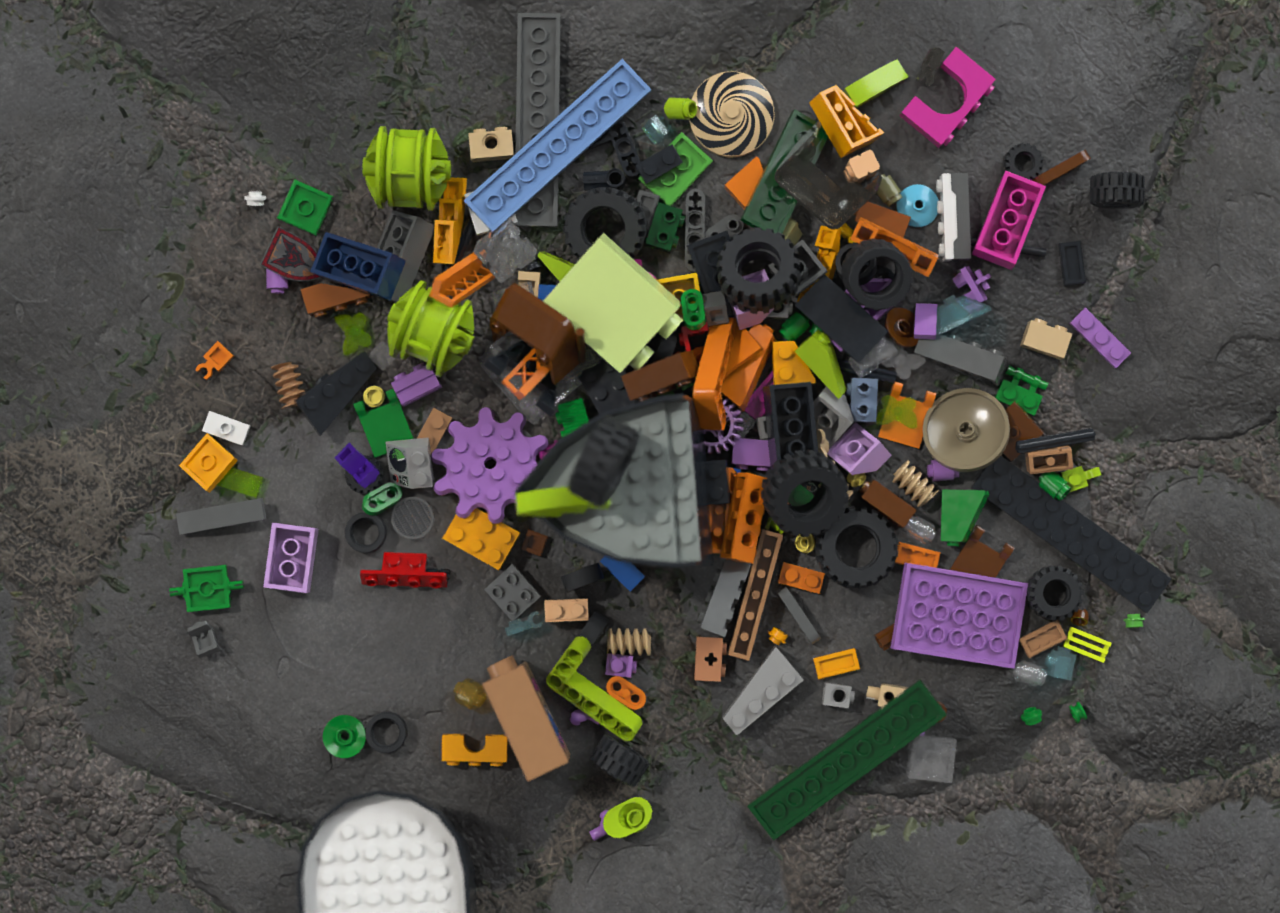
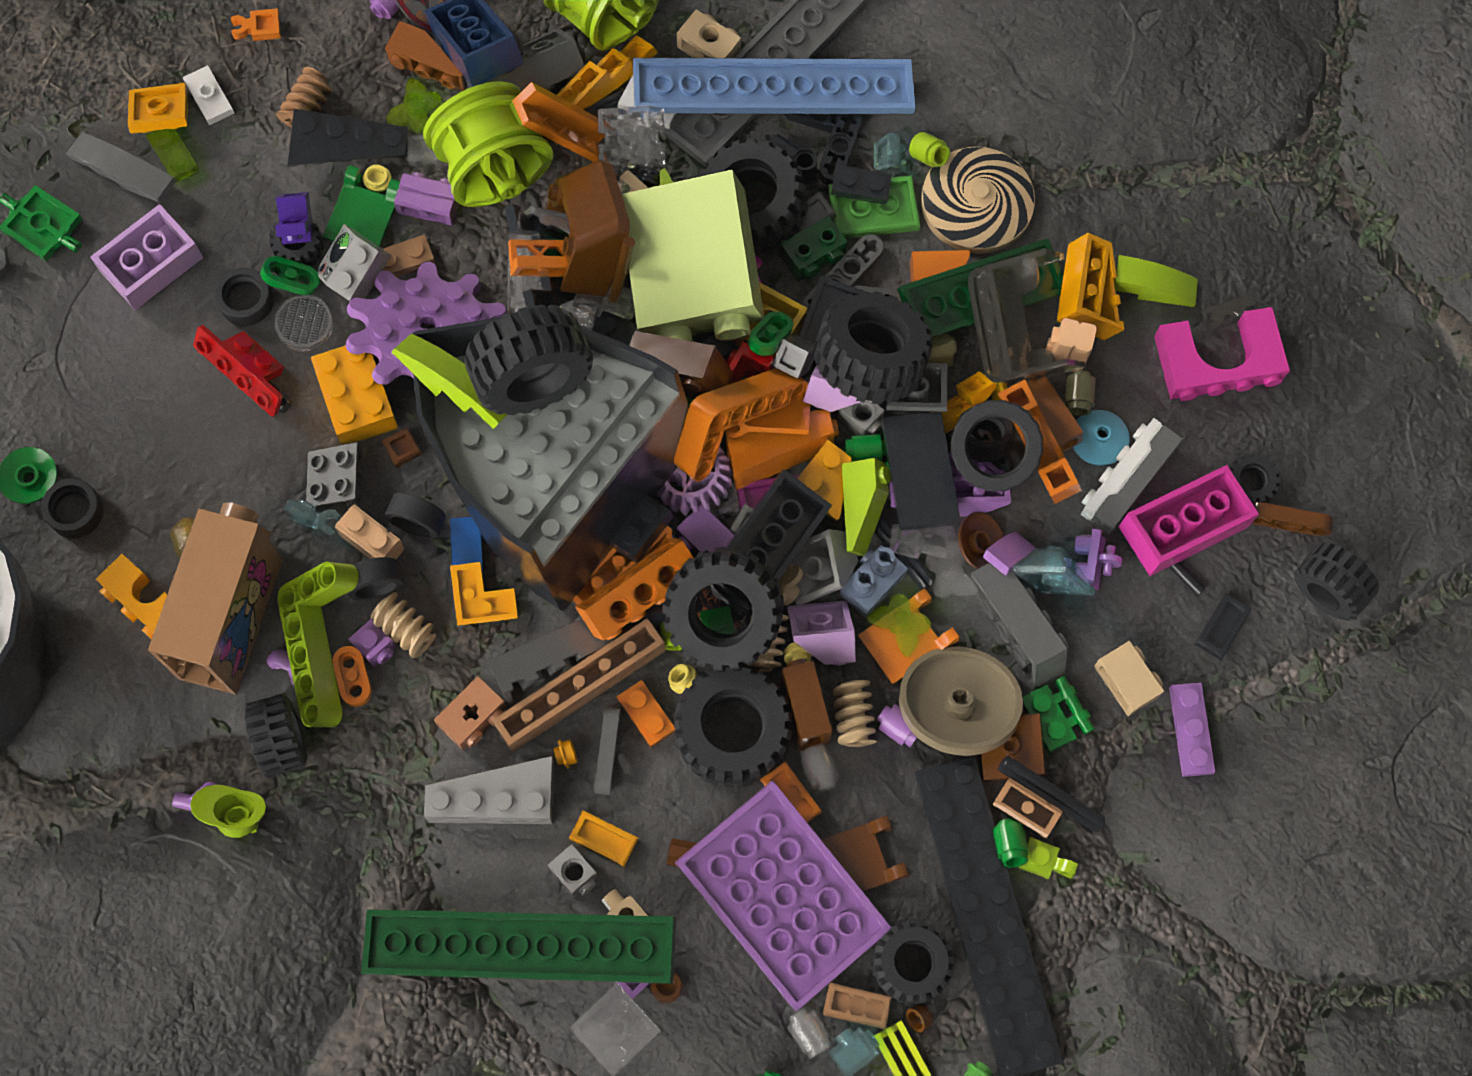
camera: 40 degrees right, 15 degrees down
green slope [941,489,989,546] -> none
none -> light orange plate [450,562,518,626]

